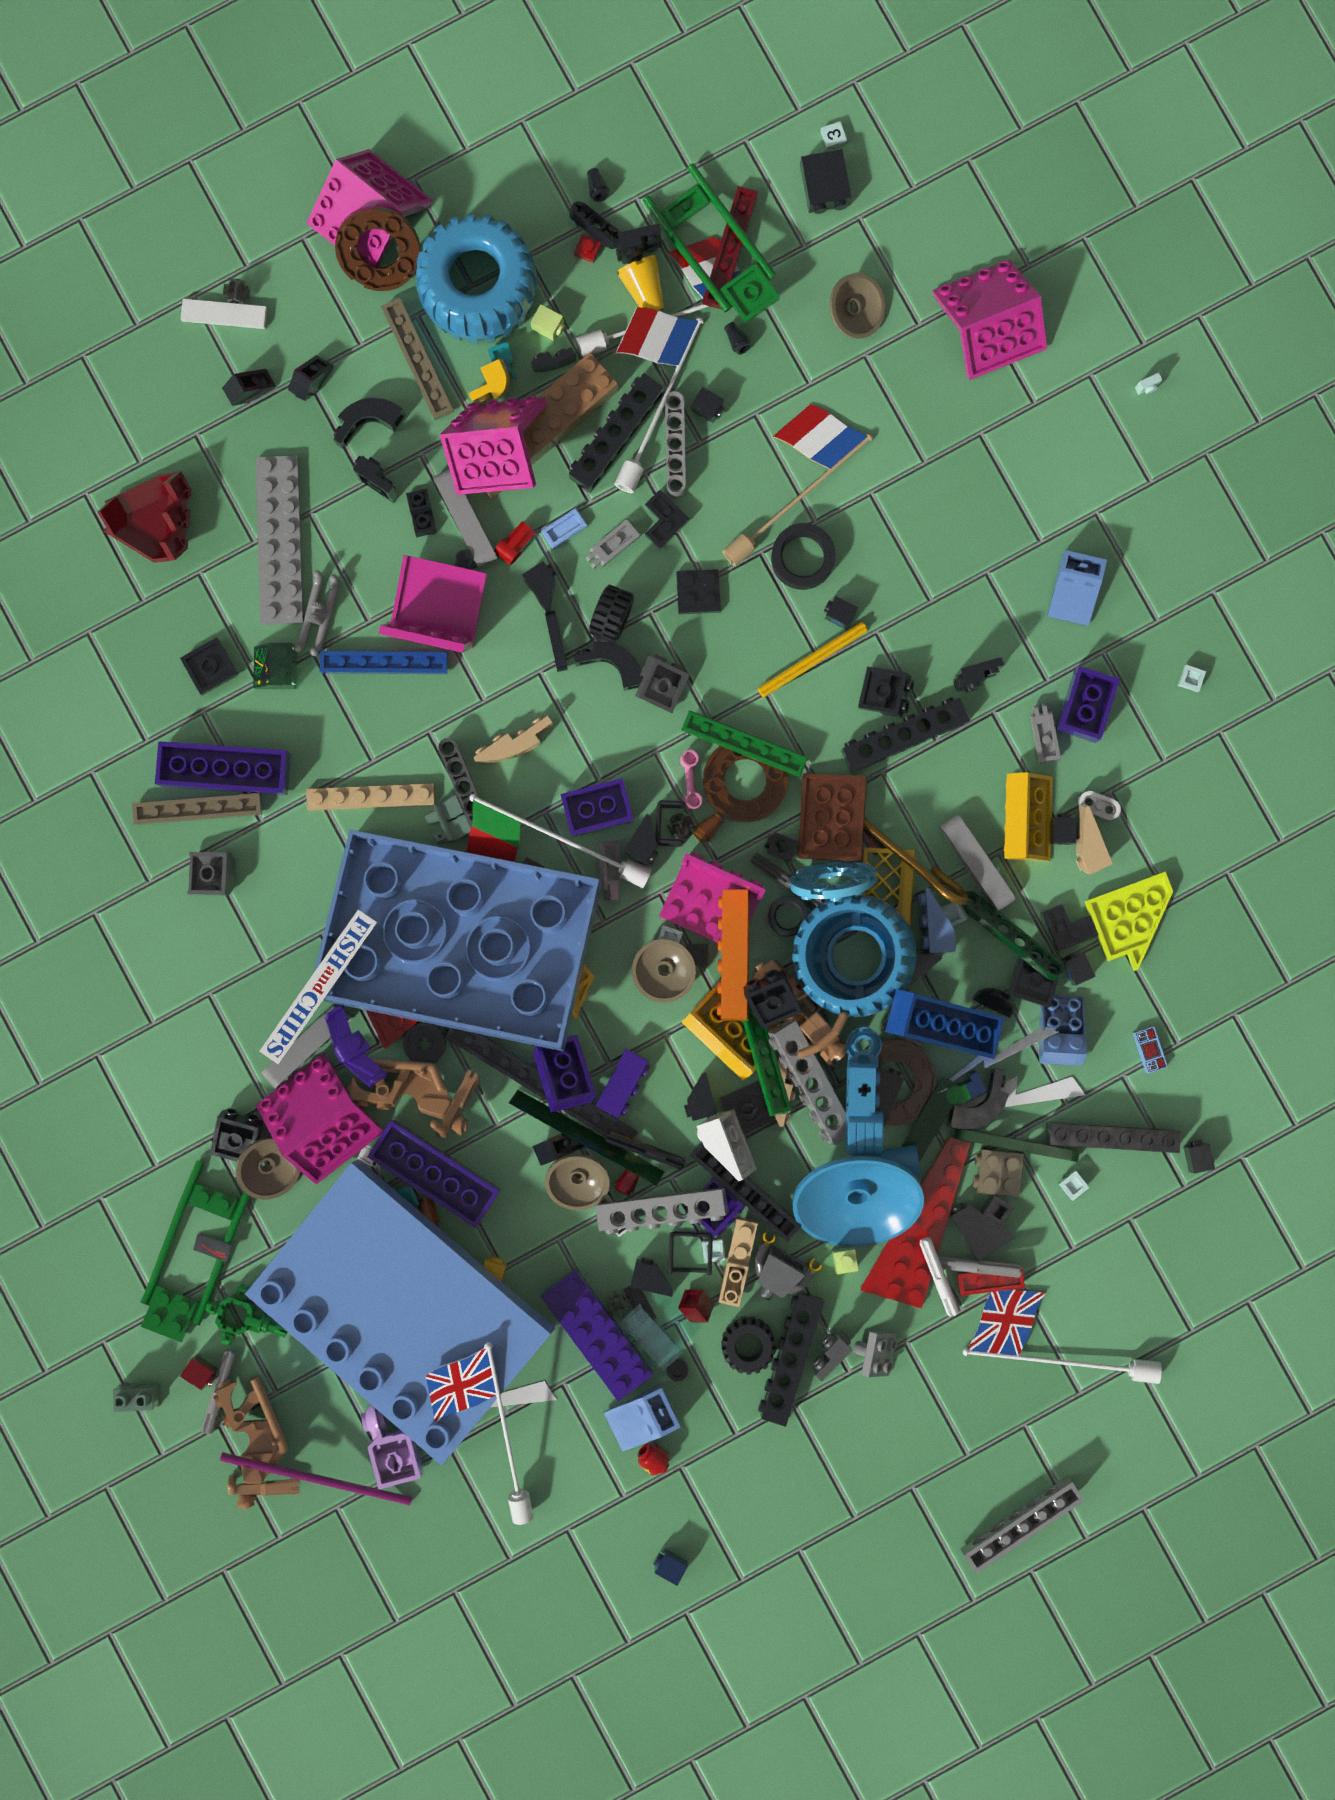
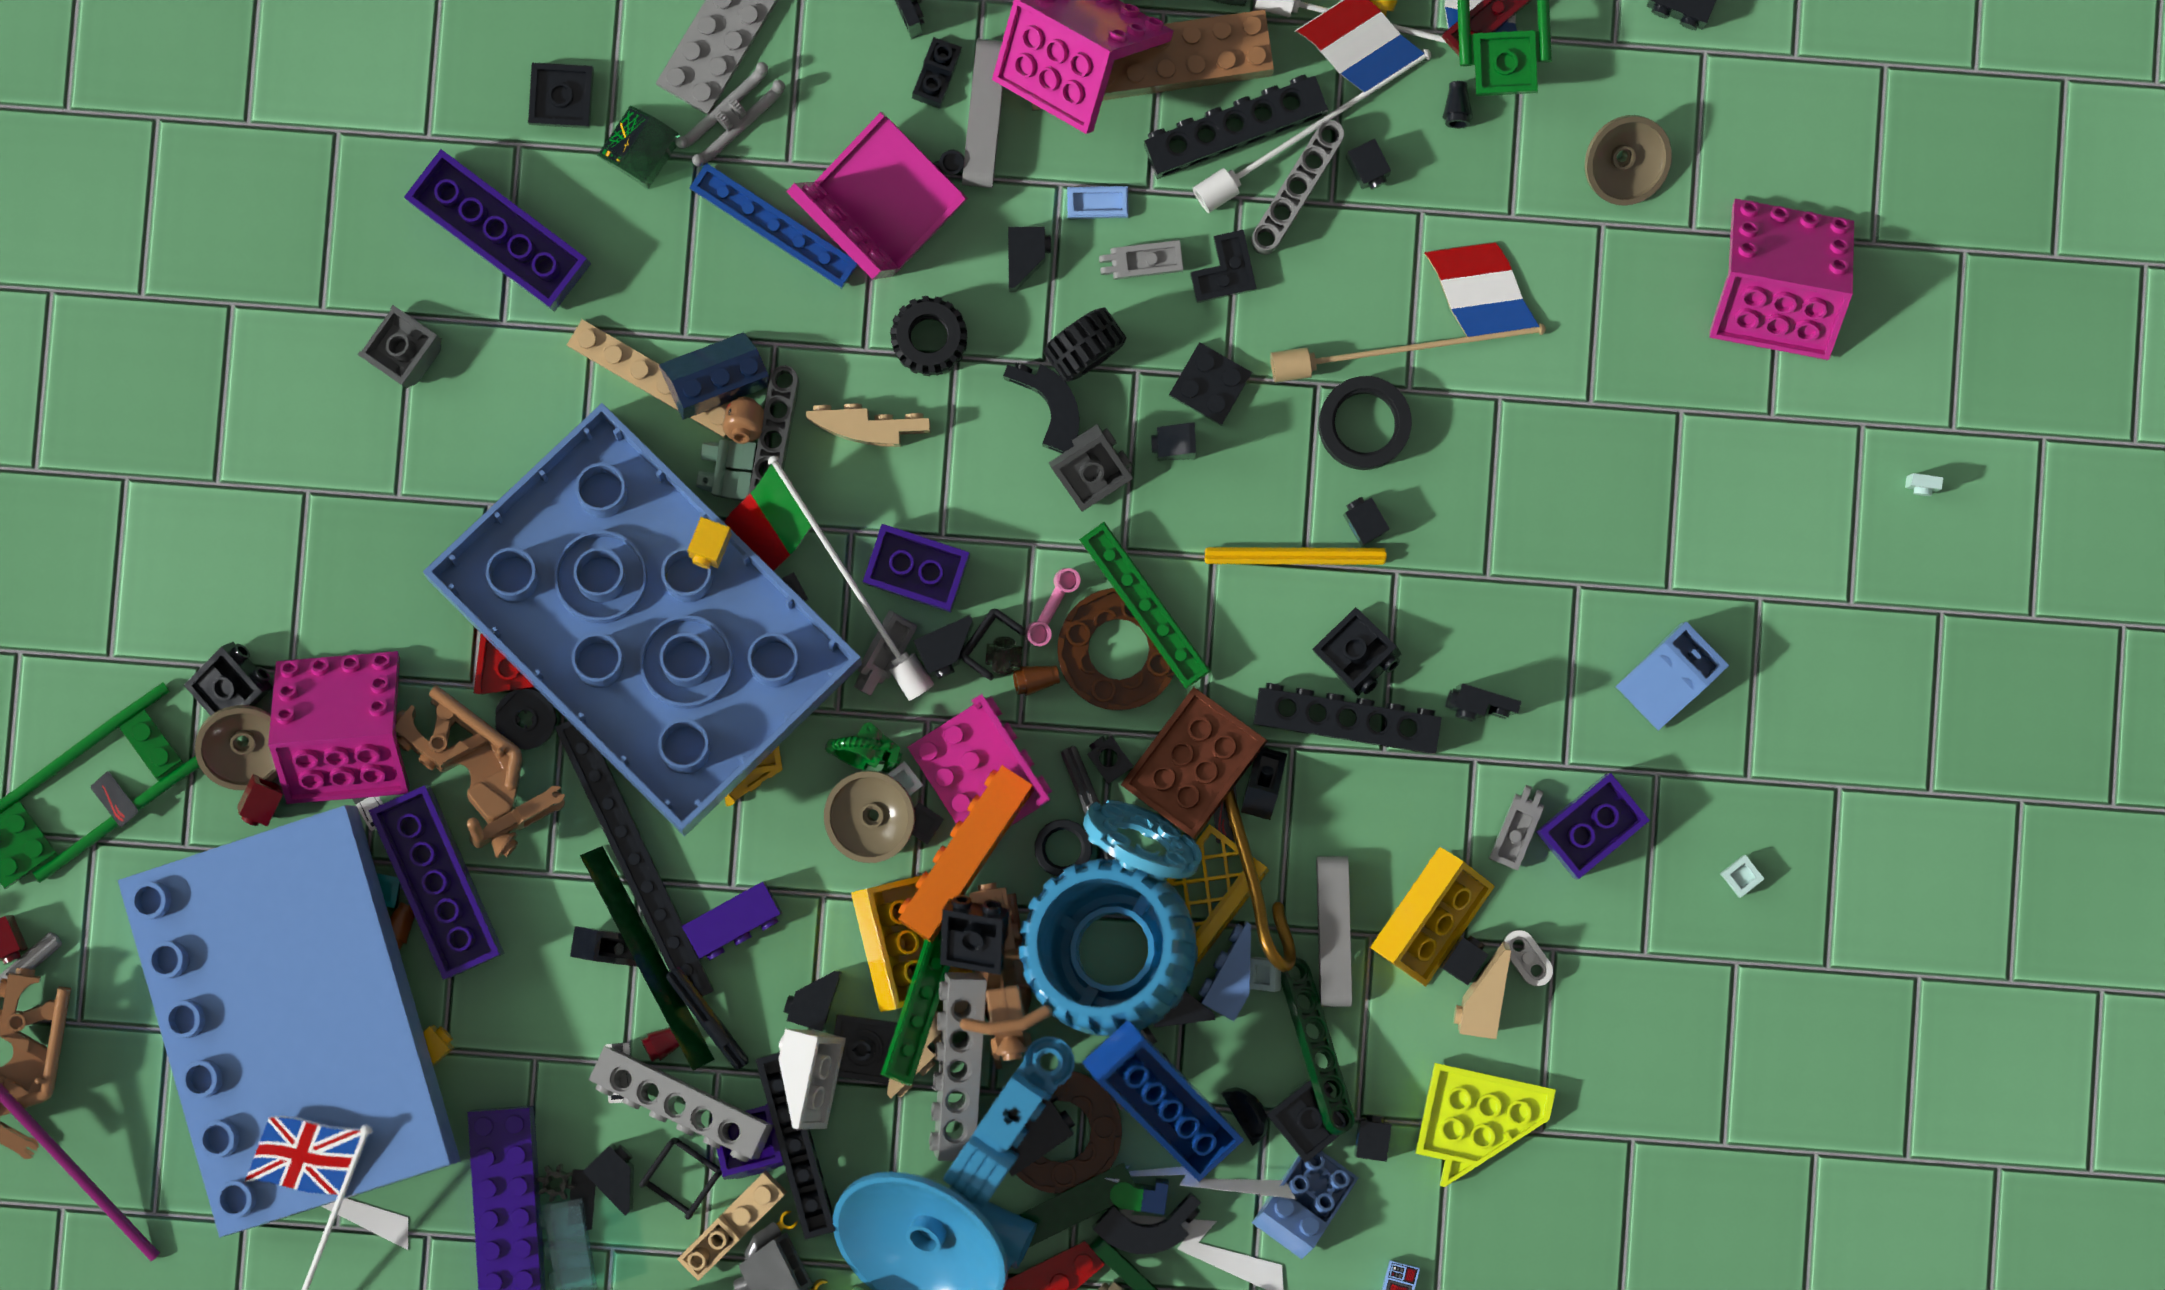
camera: 30 degrees right, 0 degrees up
dark tan plate [132,793,263,825] -> none
green piece [206,1284,288,1345] -> none
white sticker [259,910,377,1064] -> none
light grey beam [261,1004,353,1089] -> none
dark purple plate [325,1005,388,1087] -> none
lavender brick [361,1404,423,1489] -> none
red piece [494,521,536,565] -> none
dark purple brick [533,1035,596,1113] -> none
black beam [545,610,568,672] -> none
dark tan dish [545,1154,610,1210] -> none
dark red panel [678,1290,714,1323] -> none
light aqua tile [702,1238,726,1263] -> none
black plate [1041,904,1098,952] -> none
none -> dark red brick [237,774,283,827]
none -> dark blue slope [659,332,769,420]
none -> yellow brick [687,517,732,569]
none -> medium nougat head [722,397,764,444]
none -> green piece [825,723,903,773]
none -> black tyre [890,296,968,376]
none -> black slope [1151,422,1196,461]
none -> black slope [1241,747,1287,820]

